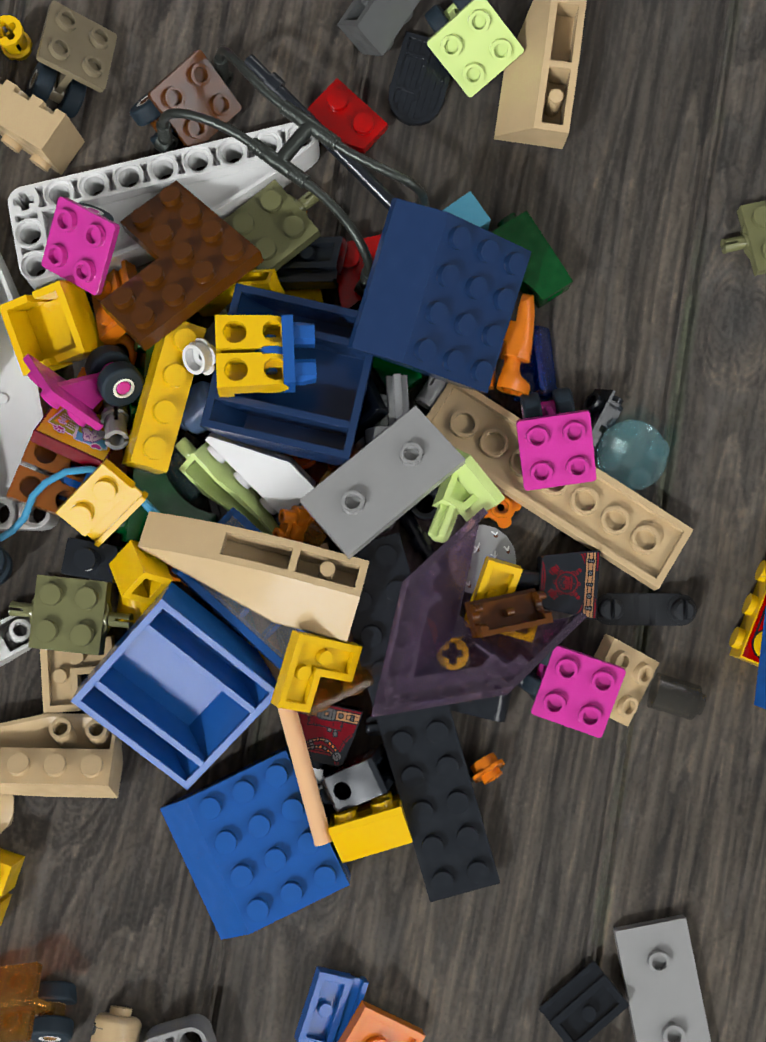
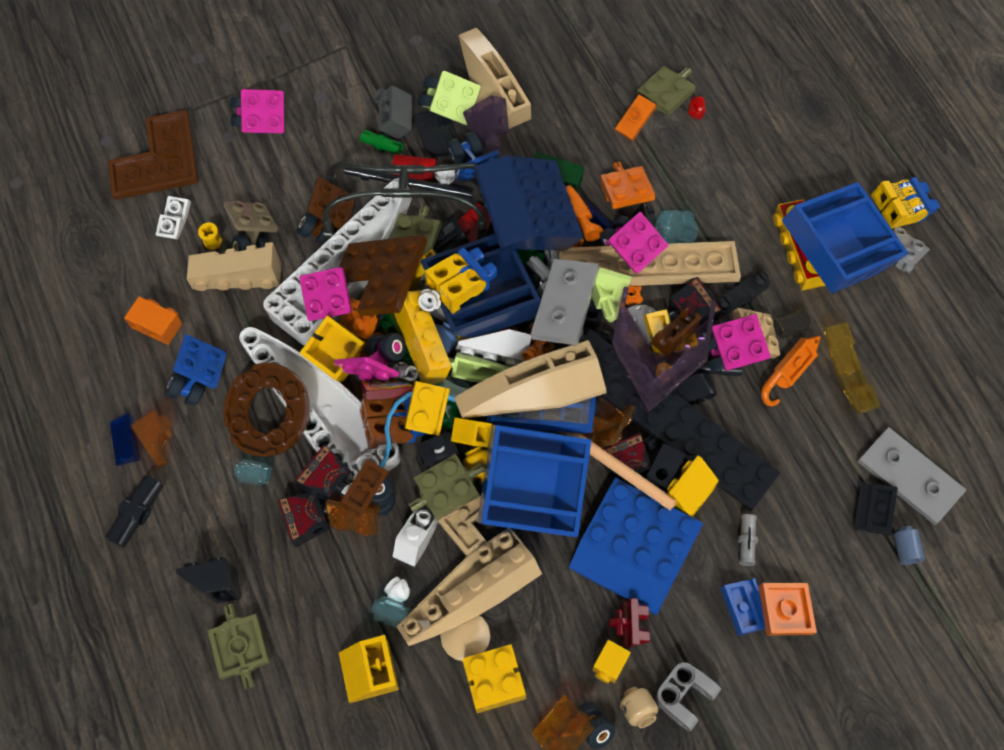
camera: 35 degrees left, 20 degrees down
yellow plate [271,630,363,713] -> none
orange plate [470,752,505,785] -> none
none -> green pin [360,129,404,155]
none -> white plate [434,165,455,186]
none -> plate [447,131,499,182]
none -> clear purple torso [463,95,509,151]
none -> yellow brick [592,640,631,684]
none -> orange plate [601,162,655,209]
none -> dark red hips [609,598,650,649]
none -> orange plate [615,95,657,141]
none -> light grey pin [738,514,758,566]
none -> orange plate [761,336,820,407]
none -> clear yellow slope [824,322,881,414]

